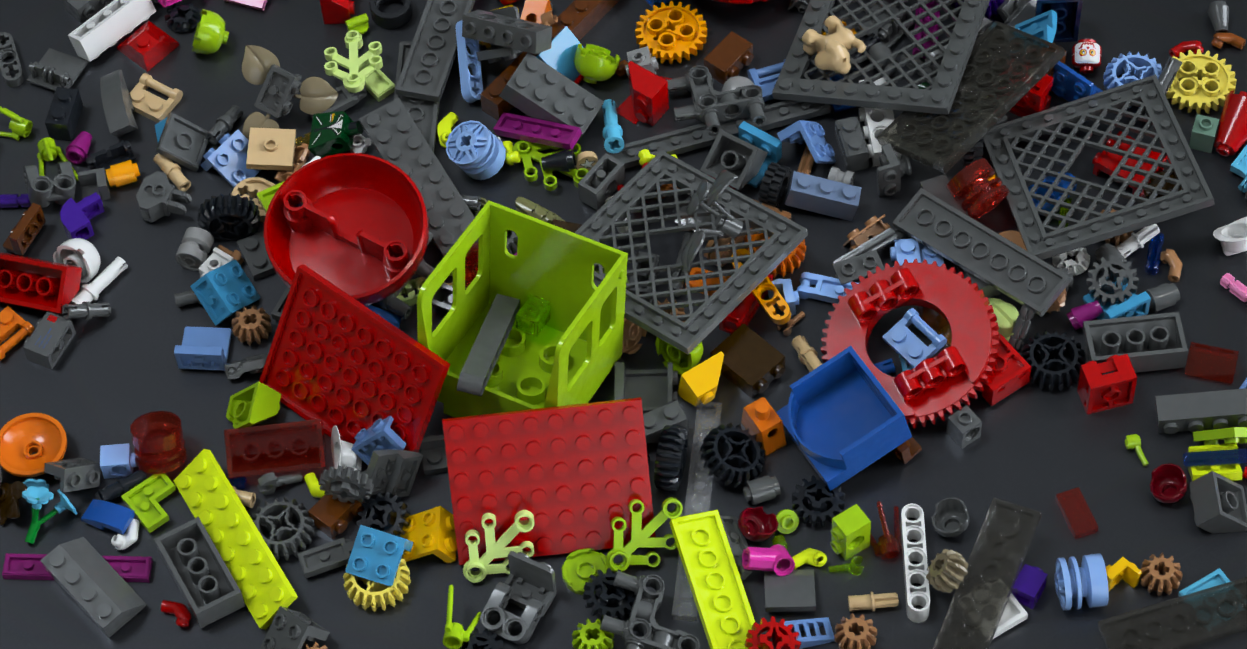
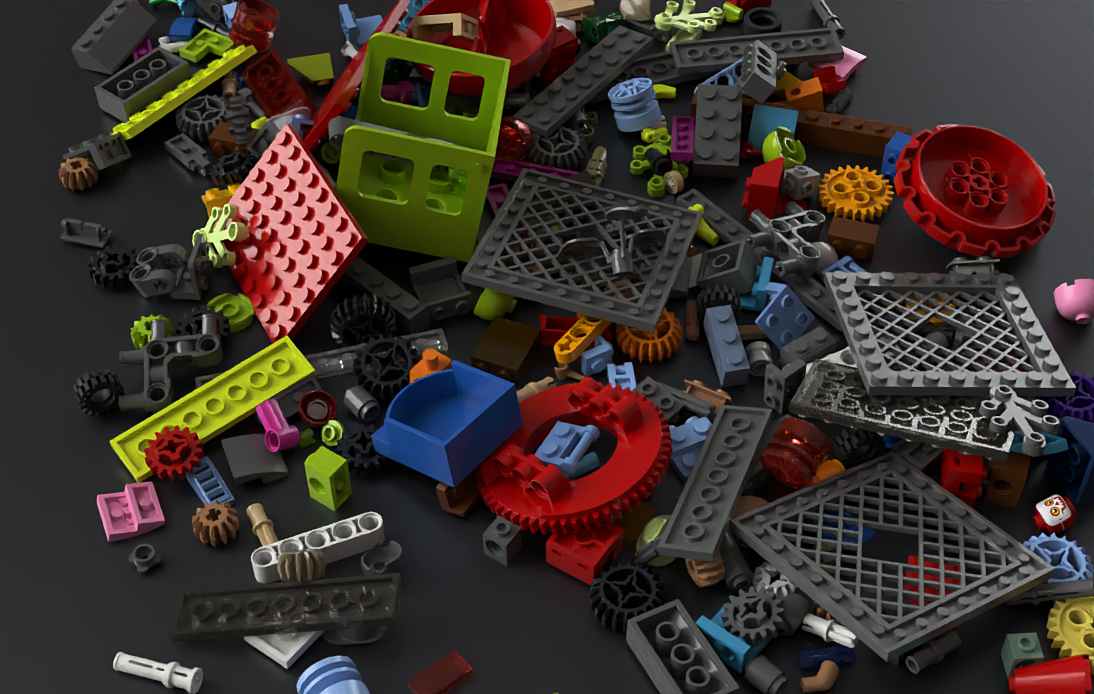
camera: 65 degrees right, 10 degrees down
light yellow gear [343,558,411,612] -> none
dark azure bracket [345,525,414,587] -> none
lime plant [442,584,482,649] -> none
medium nougat hand [541,10,558,26] -> none
dark grey brick [578,153,625,210] -> none
medium azure pin [602,99,625,154] -> none
lime plant [606,497,683,572] -> none
yellow slope [678,351,724,407] -> none
neon yellow arm [792,548,827,569] -> none
tan animal [802,15,867,74] -> none
clear neon green hand [829,556,864,575] -> none
clear red plant [870,501,902,560] -> none
dark purple brick [1011,564,1048,609] -> none
blue bracket [1051,60,1103,102] -> none
magenta cone [1067,300,1104,330] -> none
red piece [1077,354,1137,415] -> none
none -> tan panel [411,13,479,44]
none -> dark grey plant [979,385,1059,457]

